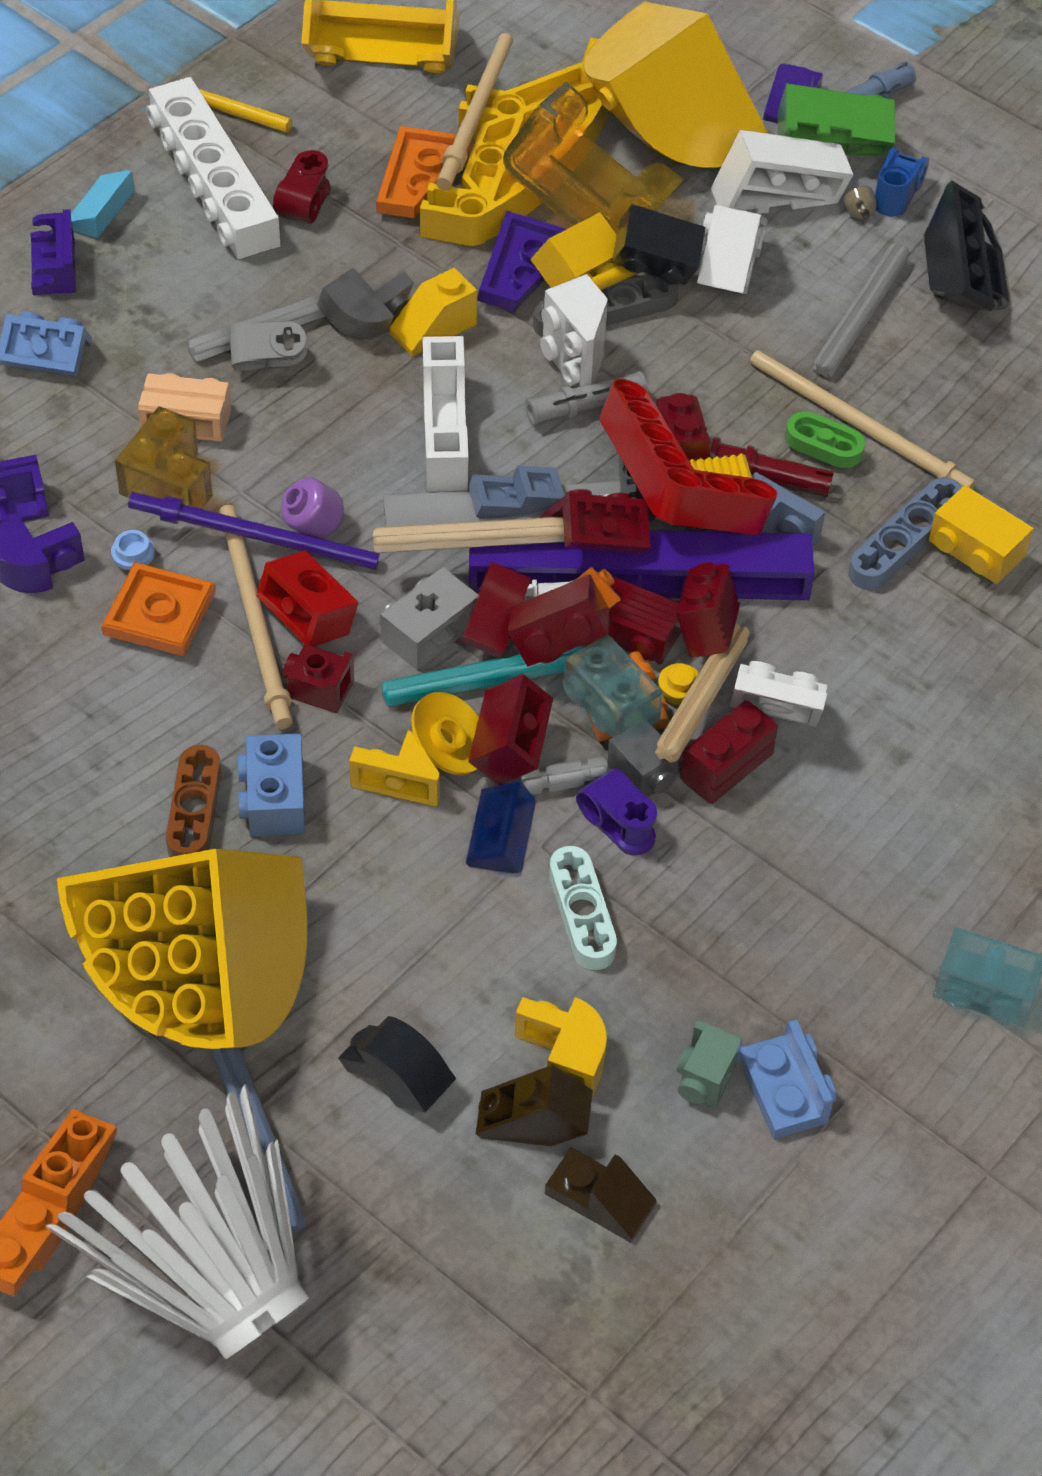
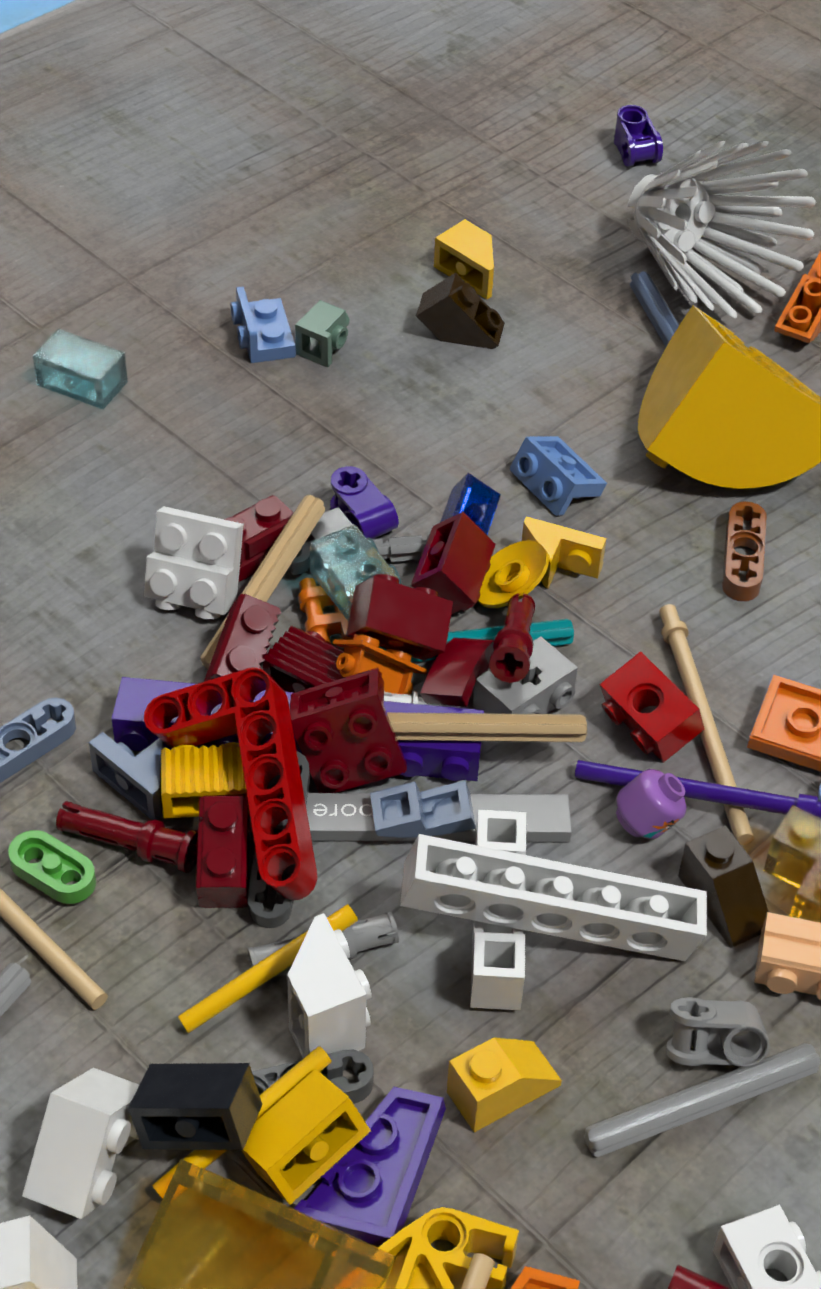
camera: 175 degrees left, 5 degrees down
medium blue brick [238,734,305,837] -> none
dark red brick [283,644,354,713] -> none
flat silver brick [317,267,414,339] -> none
black brick [338,1016,456,1113] -> none
yellow brick [514,997,607,1098] -> none
dark brown slope [545,1147,657,1243] -> none
light aqua beam [549,846,617,971] -> none
yellow plate [658,663,699,705] -> none
none -> yellow bar [178,904,358,1033]
none -> white brick [400,834,707,961]
none -> yellow slope [434,219,494,300]
none -> dark red pin [489,593,536,683]
none -> medium blue bracket [510,436,607,516]
none -> dark brown slope [678,826,769,948]

